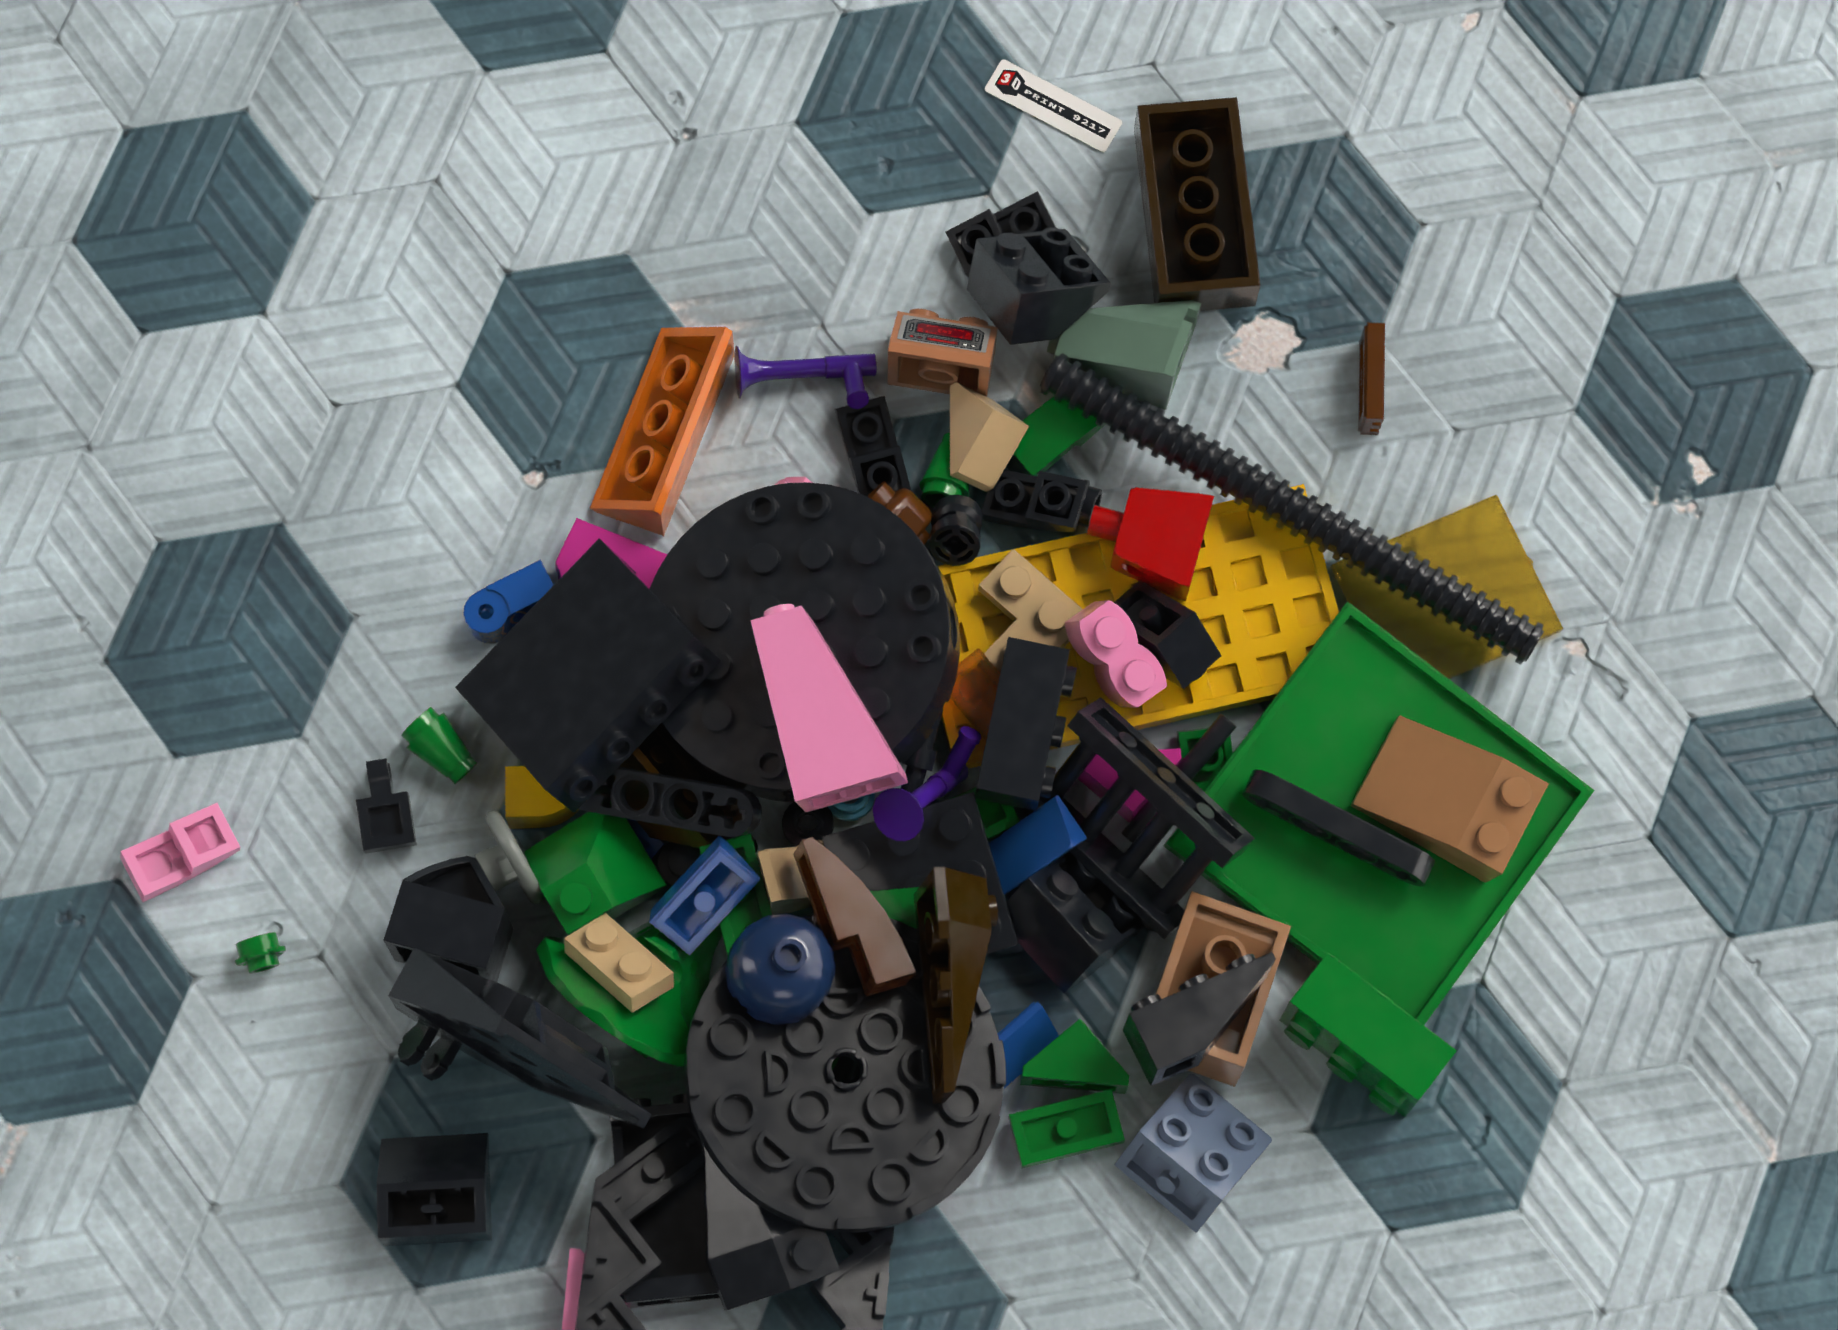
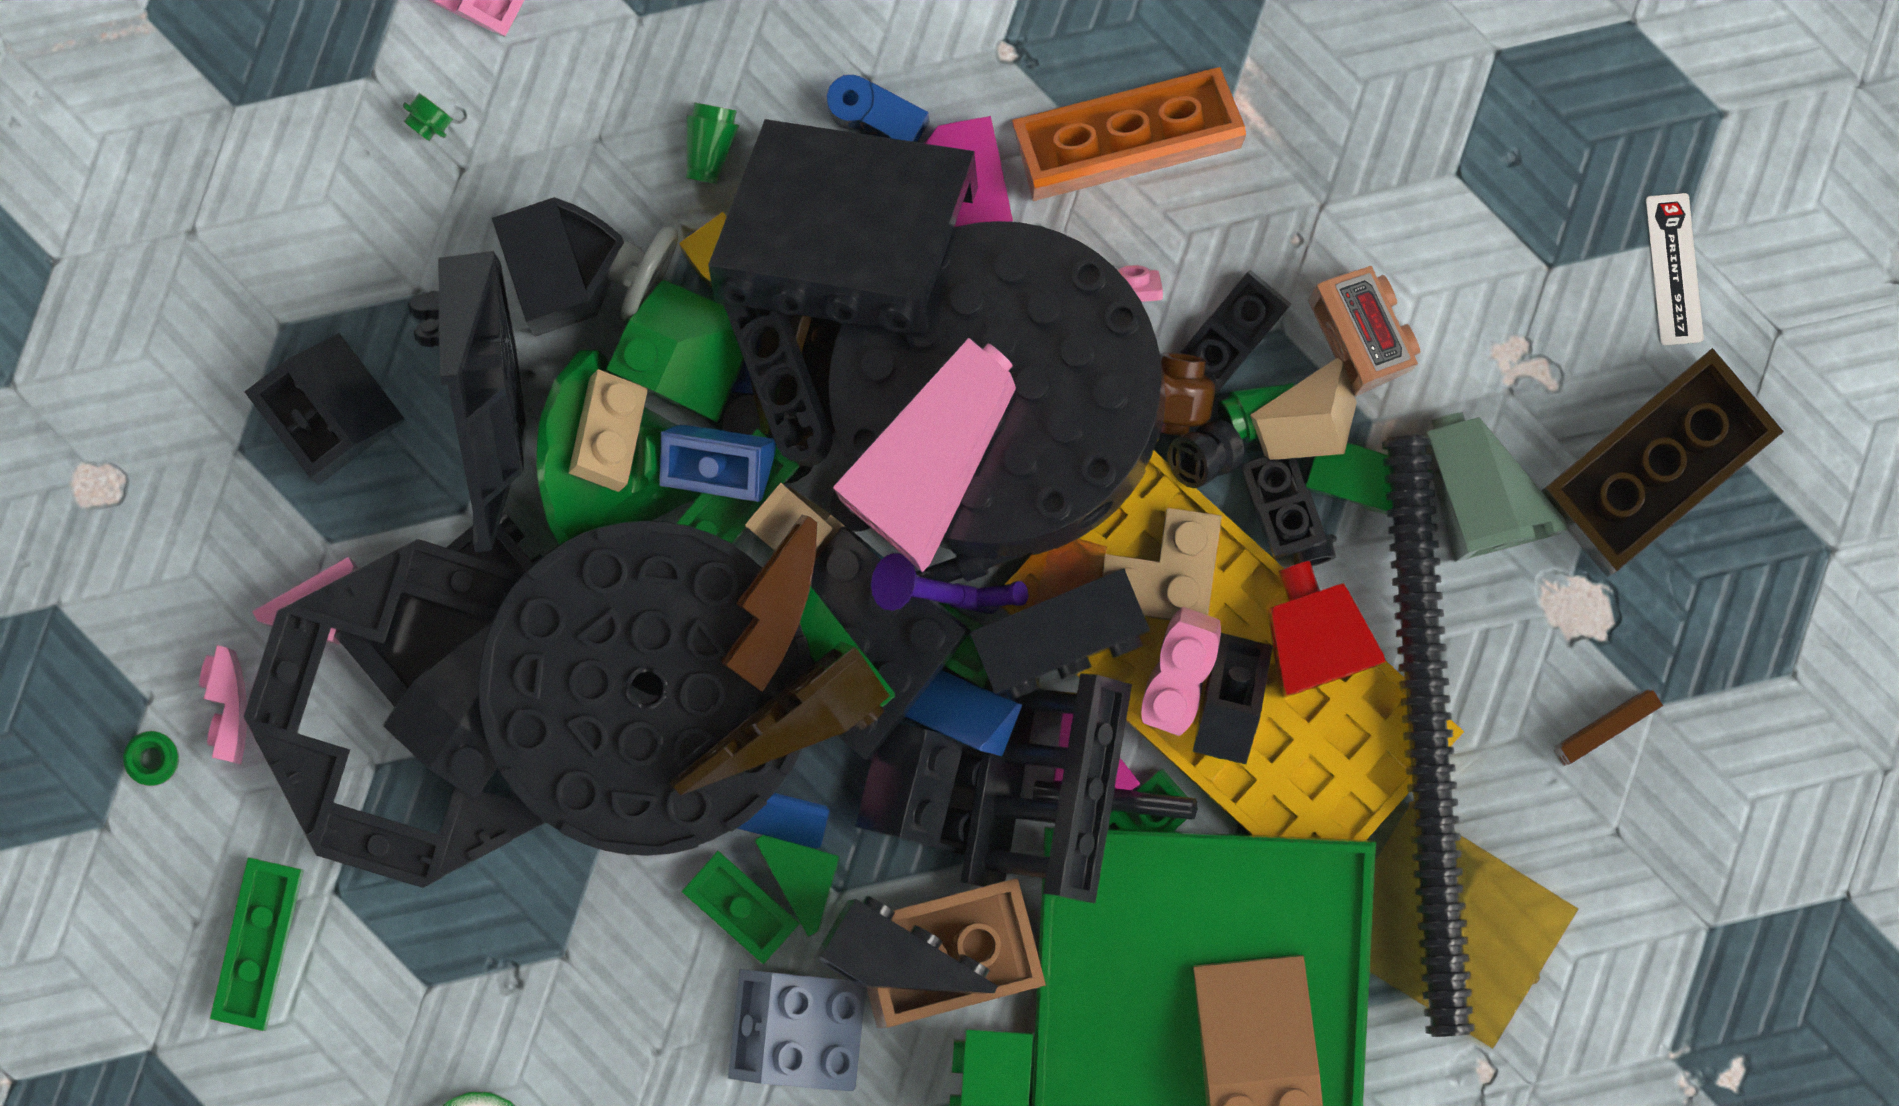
camera: 55 degrees right, 10 degrees up
black plate [356,758,417,854] -> none
dark blue cylinder [725,913,835,1025] -> none
dark purple piece [734,346,877,409] -> none
black slope [945,191,1057,277] -> none
black slope [967,228,1111,345] -> none
black beam [1242,769,1435,887] -> none

